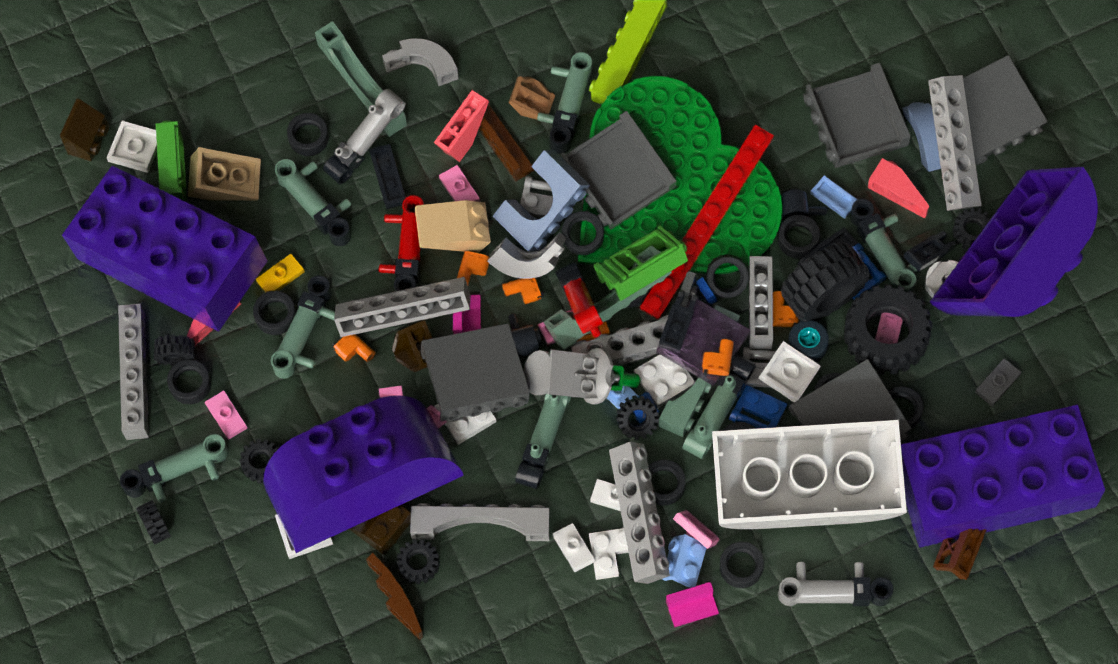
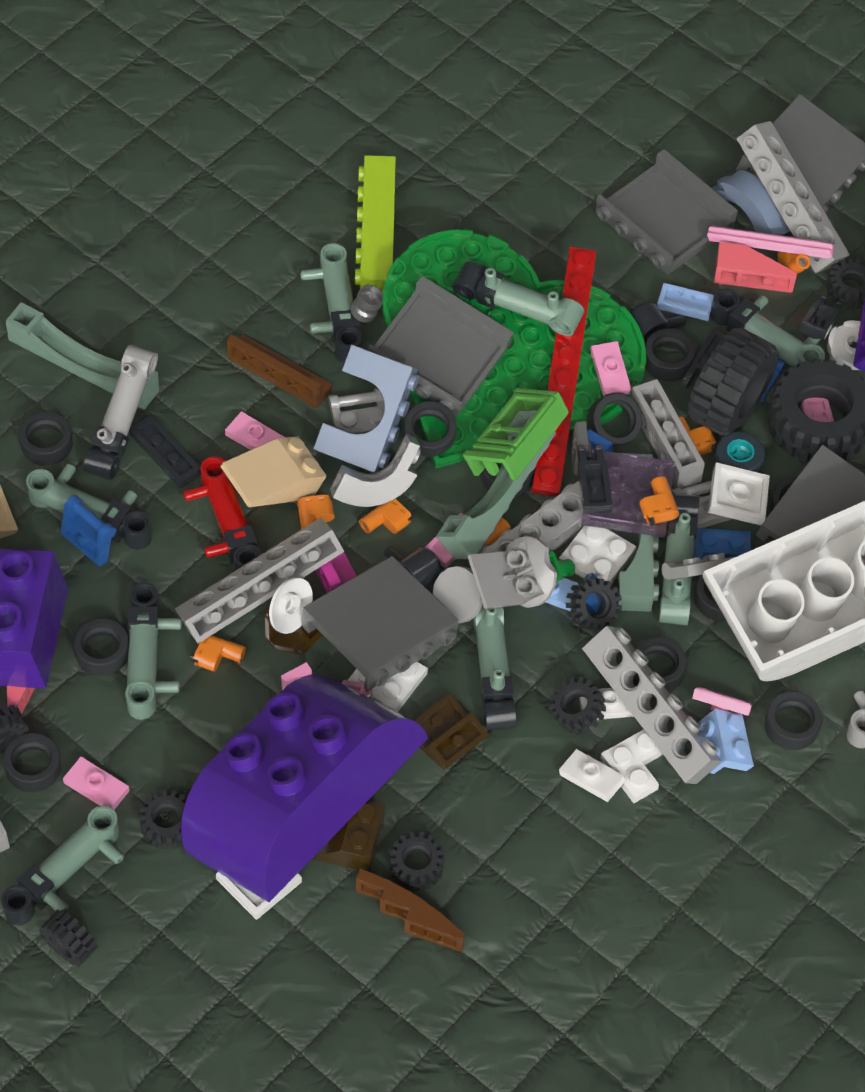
camera: 30 degrees left, 10 degrees down
yellow plate [256,254,305,293] -> none
light grey arch [382,38,458,86] -> none
light grey arch [410,503,550,541] -> none
coral slope [434,90,489,162] -> none
medium nougat slope [509,76,555,120] -> none
red piece [555,262,604,338] -> none
dark pink panel [666,582,719,628] -> none
none -> blue plate [60,495,116,567]
none -> white dish [269,577,313,634]
none -> flat silver wheel [350,285,383,322]
none -> dark brown slope [414,693,489,771]
none -> sand green piece [452,262,585,336]
none -> black tyre [549,677,606,734]
none -> bright pink plate [590,341,631,397]
none -> light grey plate [662,553,735,580]
none -> bright pink axle [707,226,834,258]
none -> orange piece [778,251,810,275]

